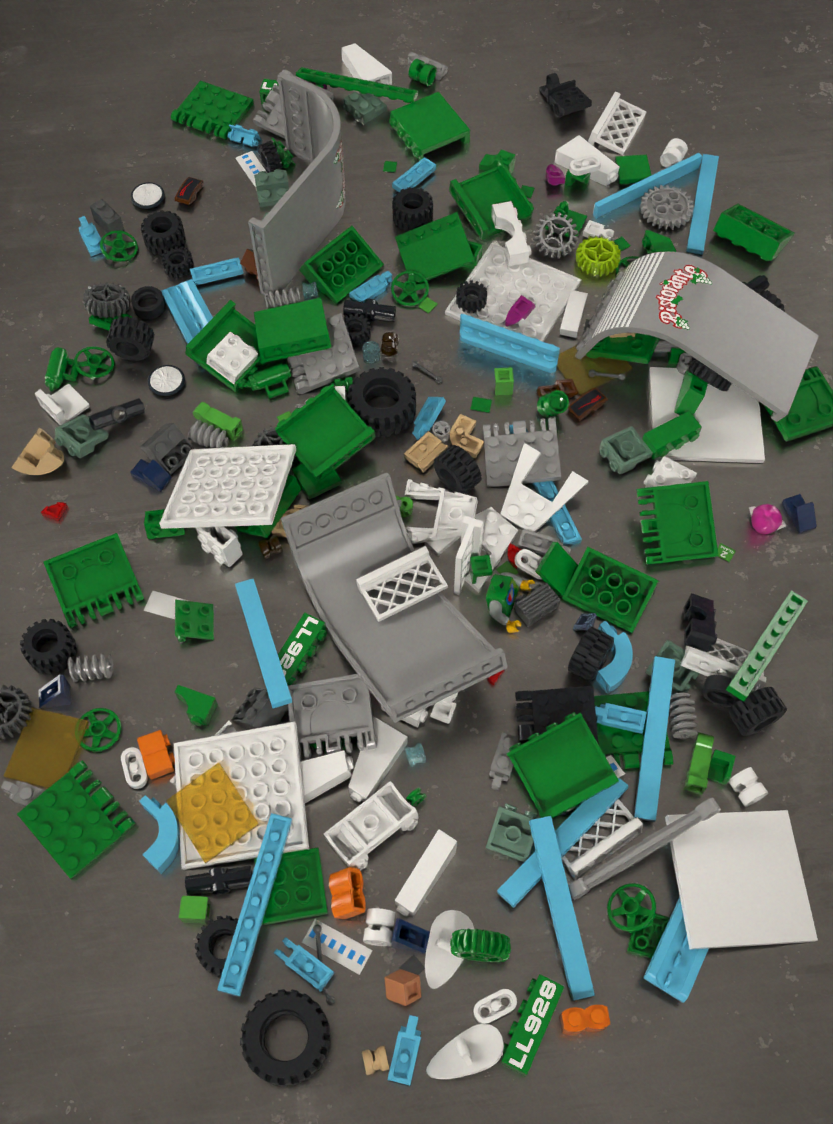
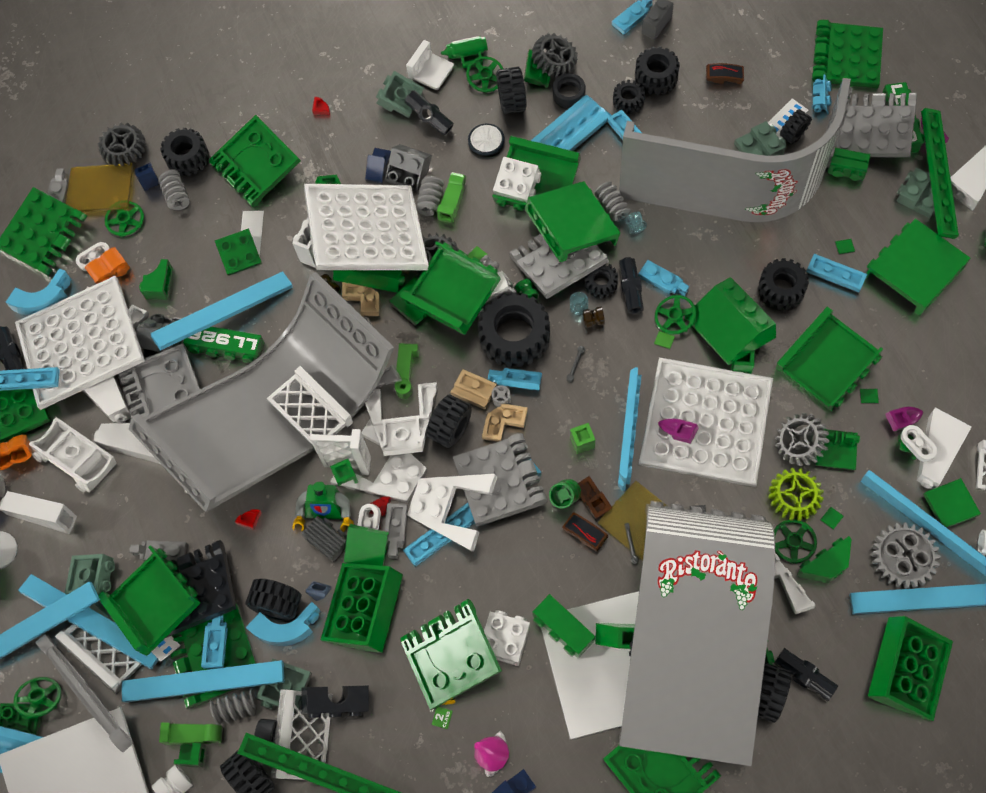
camera: 80 degrees right, 5 degrees up
tan brick [11,427,64,475] -> none
green wheel [100,231,138,262] -> none
white wheel [131,182,165,209] -> none
clear yellow piece [166,762,259,863] -> none
green piece [243,363,291,399] -> none
green hinge [271,137,296,168] -> none
green slope [299,225,384,304] -> none
clear light blue wheel [404,743,426,767] -> none
green bush [406,787,427,807] -> none
black tyre [456,280,487,313] -> none
green sticker [470,397,492,413] -> none
green arch [479,149,516,174] -> none
white arch [491,201,531,266] -> none
bright green sticker [496,561,518,575] -> none
white slope [560,290,588,338] -> none
white plate [582,220,614,241] -> none
sand green plate [599,426,653,474] -> none

